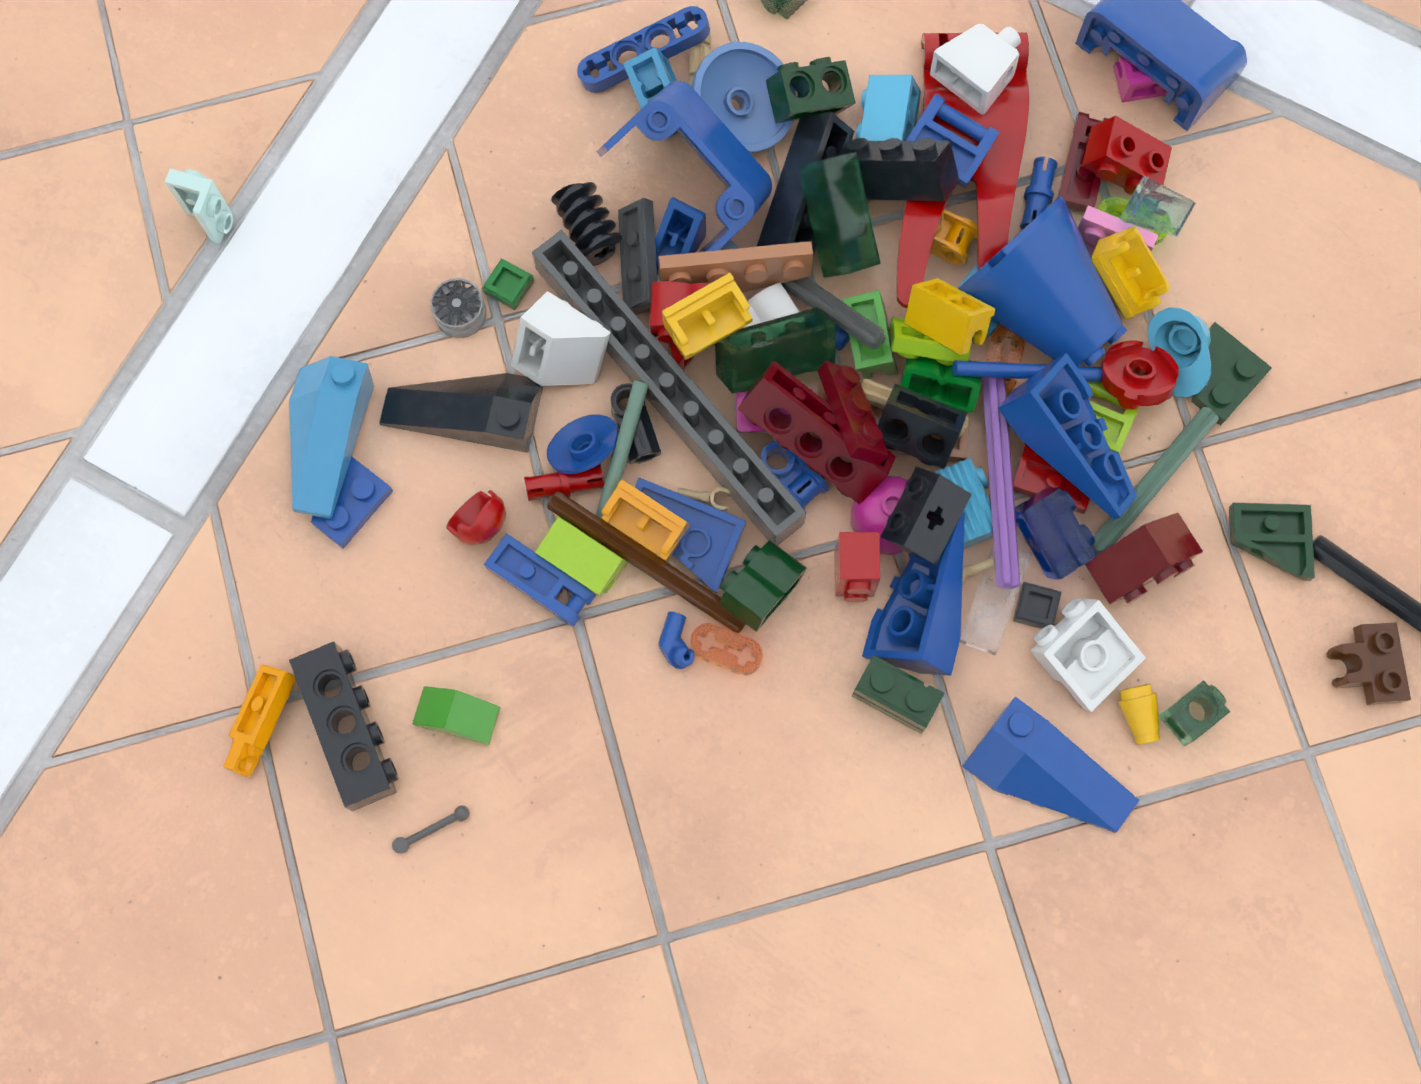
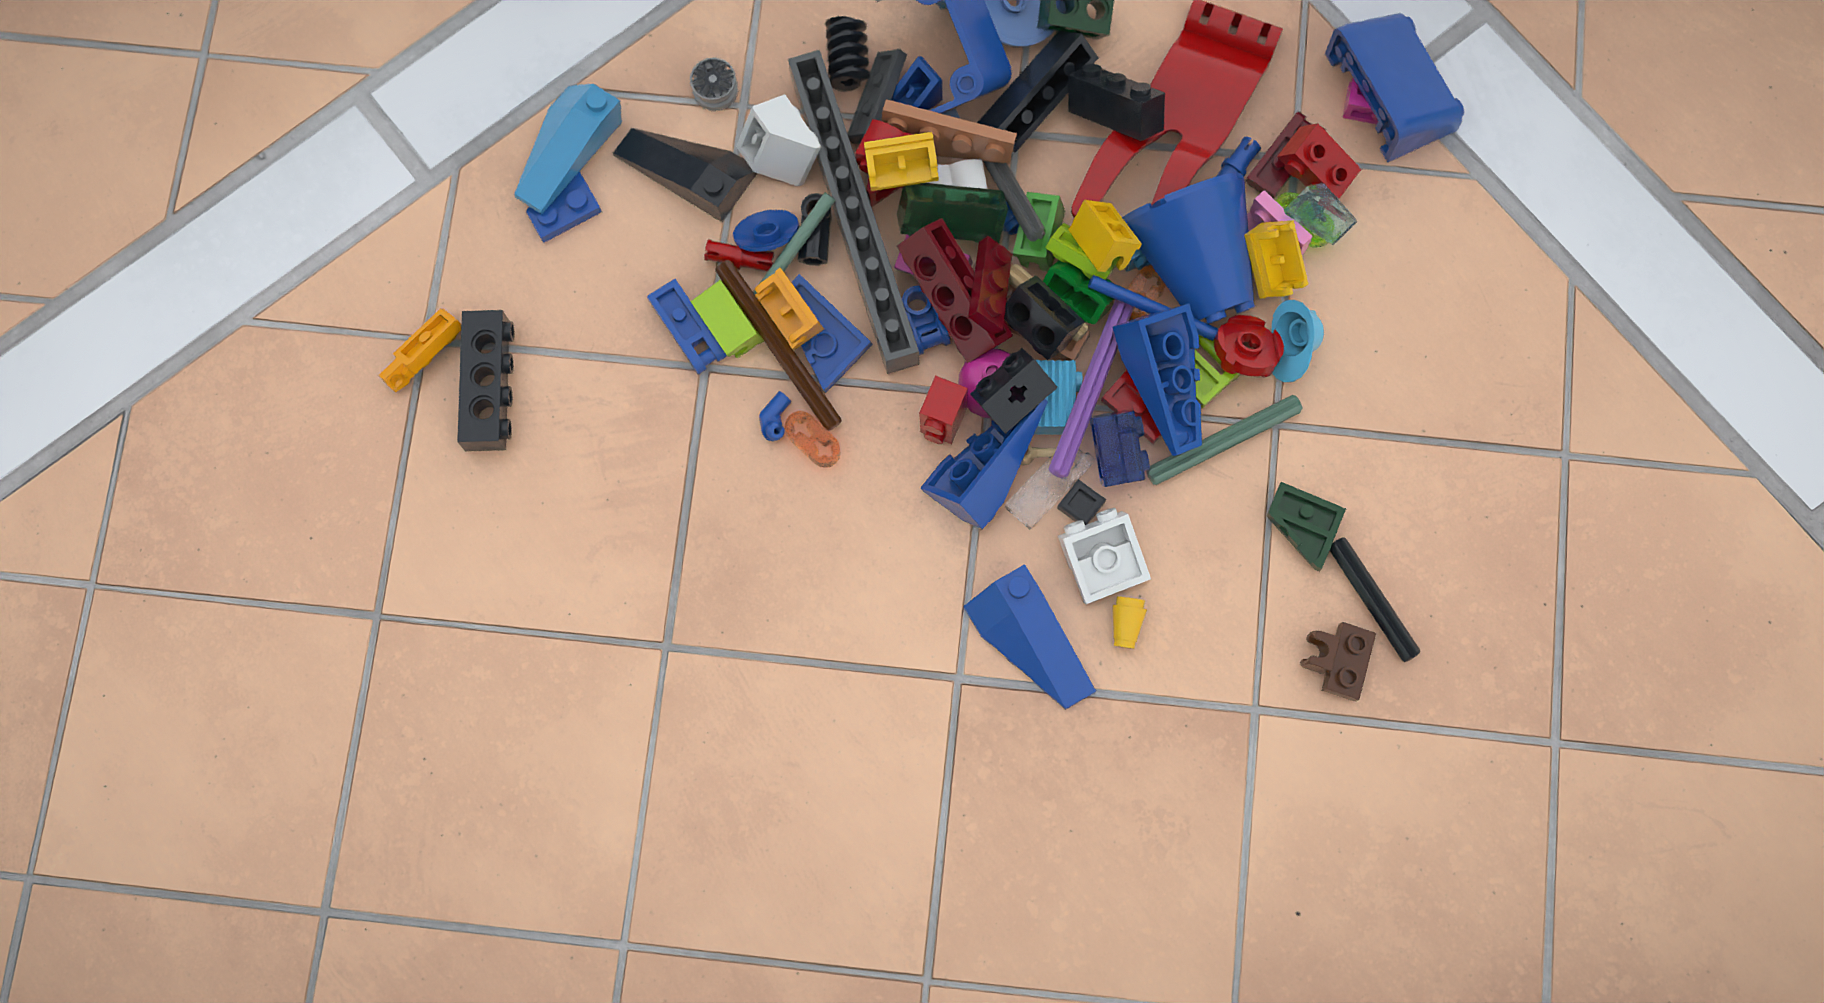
camera: 25 degrees right, 0 degrees up
dark grey hinge [392,805,470,854] -> none
bright green slope [412,686,500,745] -> none
red hair [446,490,506,545] -> none
green tile [482,258,534,310] -> none
tan hand [677,487,731,511] -> none
dark green brick [719,540,807,632] -> none
clear green brick [798,152,881,278] -> none
dark green brick [852,655,945,734] -> none
medium azure brick [856,75,921,141] -> none
blue plate [906,94,1000,188] -> none
white torso [930,24,1021,115] -> none
light orange piece [930,209,977,266] -> none
dark red brick [1085,512,1203,604] -> none
clear green brick [1158,680,1231,746] -> none
dark green wing [1191,322,1272,426] -> none

